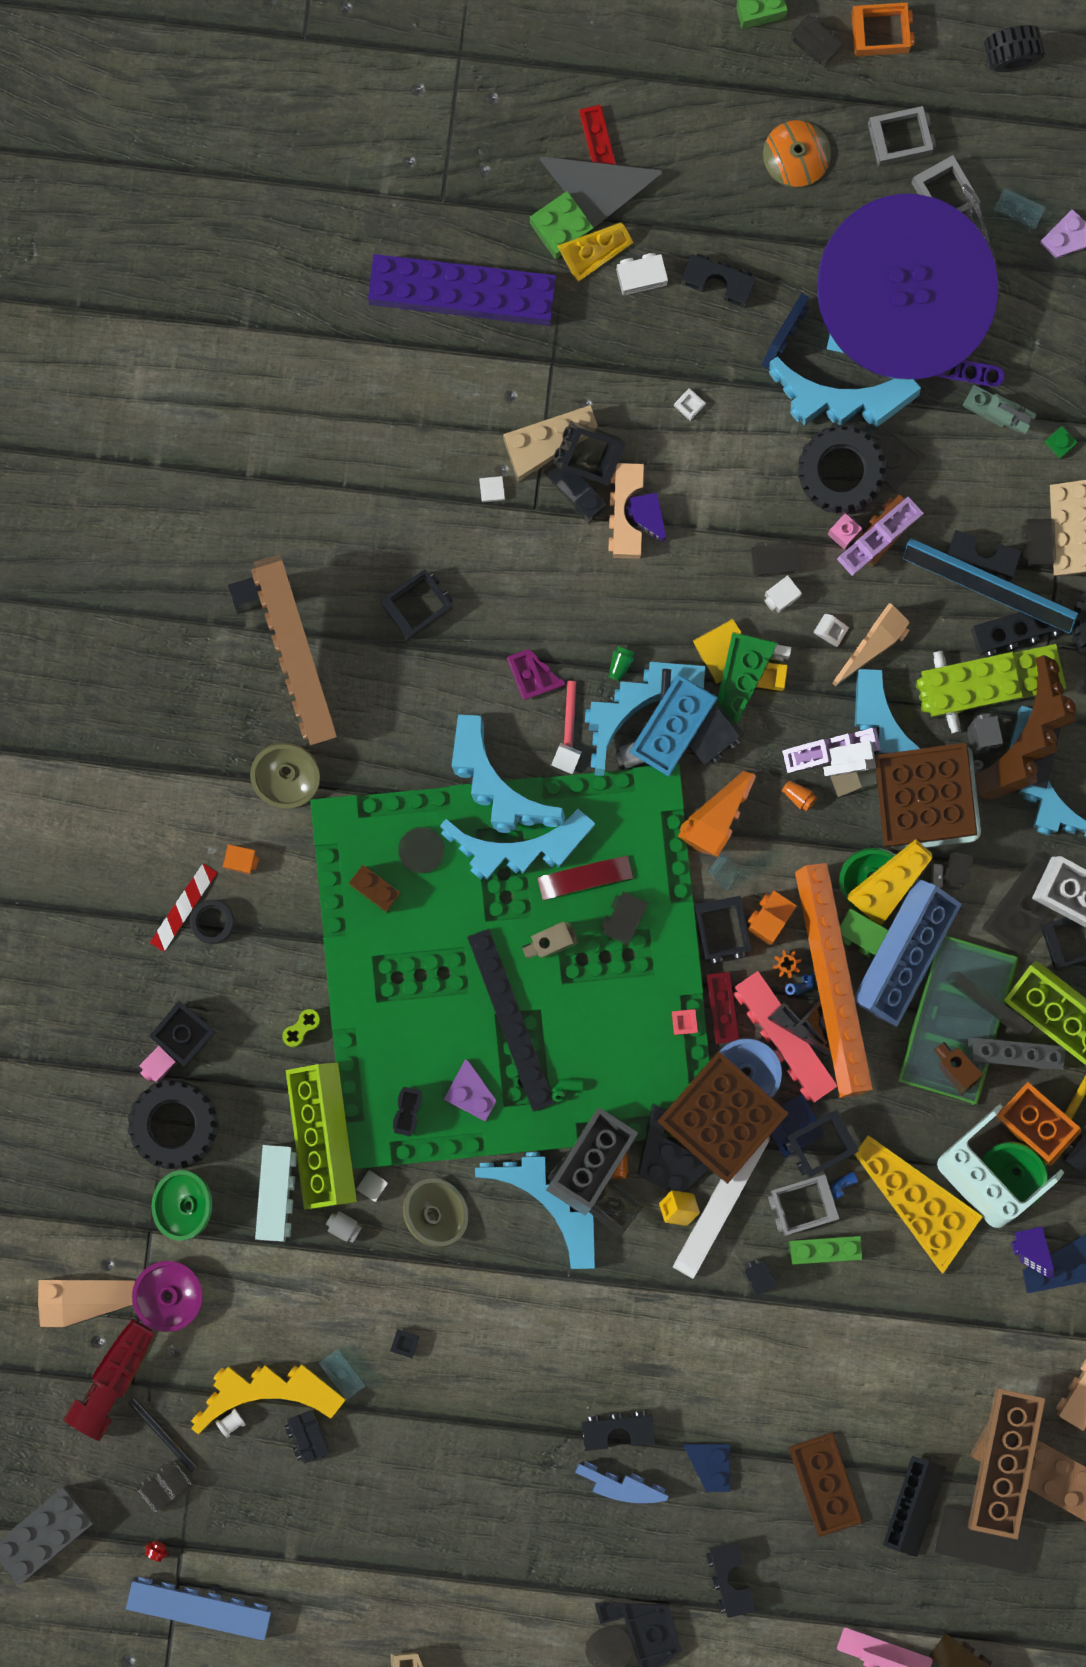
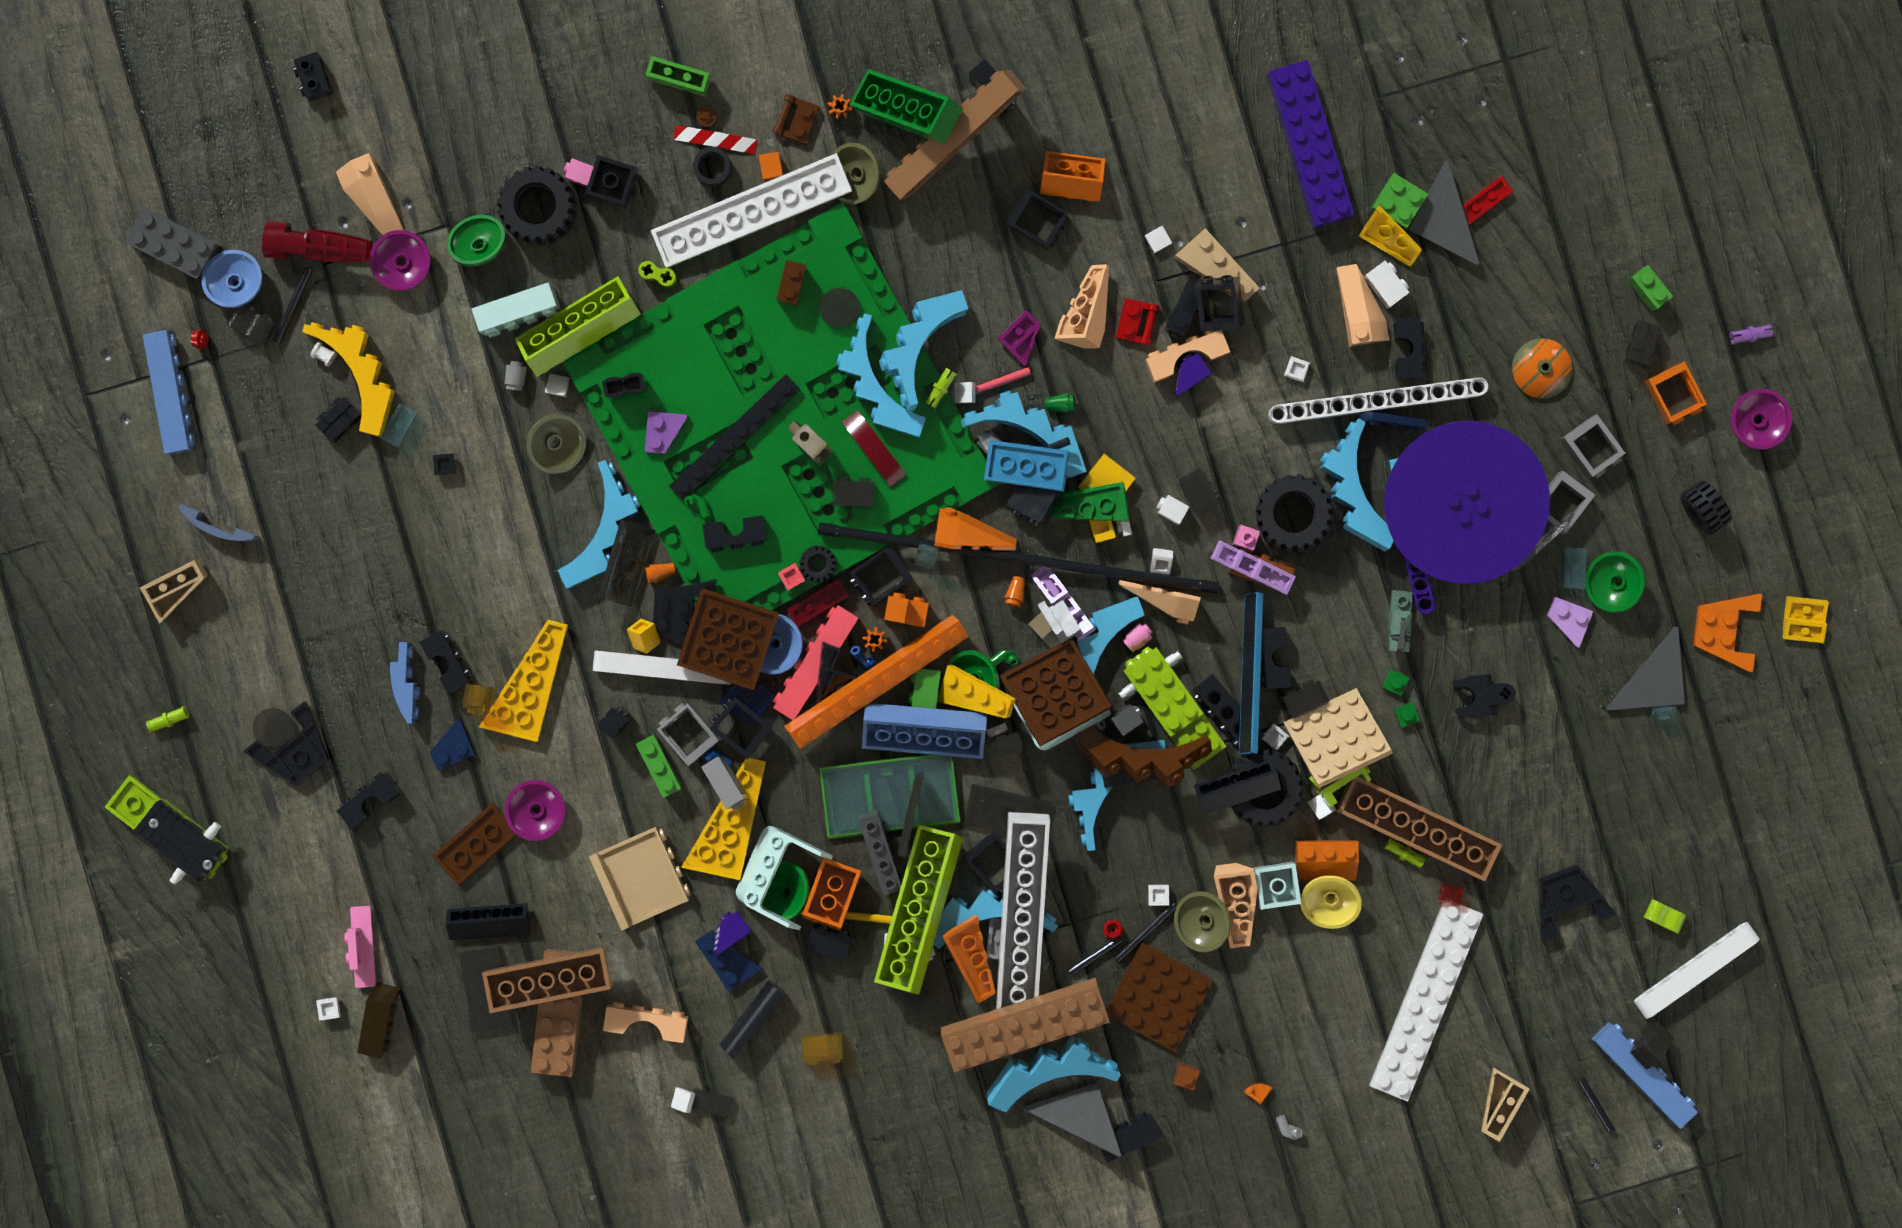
camera: 75 degrees right, 5 degrees up
dark grey brick [546,1108,638,1216] -> none
reddish brown torso [934,1042,983,1096] -> none
none -> sand blue slope [179,504,259,542]
none -> medium blue dish [201,250,263,308]
none -> clear yellow brick [462,683,492,714]
none -> yellow wing [479,620,568,742]
none -> magenta dish [504,780,566,841]
none -> tan panel [589,826,691,931]
none -> bright green brick [646,56,711,97]
none -> white plate [651,153,853,268]
none -> reddish brown tile [697,107,717,128]
none -> light grey window [701,756,749,810]
none -> black arch [702,515,767,552]
none -> reddish brown plate [772,94,820,145]
none -> black tyre [800,546,837,582]
none -> black piece [818,522,1219,594]
none -> orange gear [828,94,852,120]
none -> green brick [849,69,963,145]
none -> lime pin [925,368,957,409]
none -> green arm [990,650,1019,667]
none -> orange slope [1040,151,1105,202]
none -> light nougat wedge [1055,264,1109,349]
none -> red plate [1115,298,1160,346]
none -> bright pink brick [1123,623,1153,652]
none -> white tile [1262,723,1289,751]
none -> white beam [1268,378,1488,424]
none -> light nougat wedge [1336,264,1389,347]
none -> green dish [1585,551,1646,612]

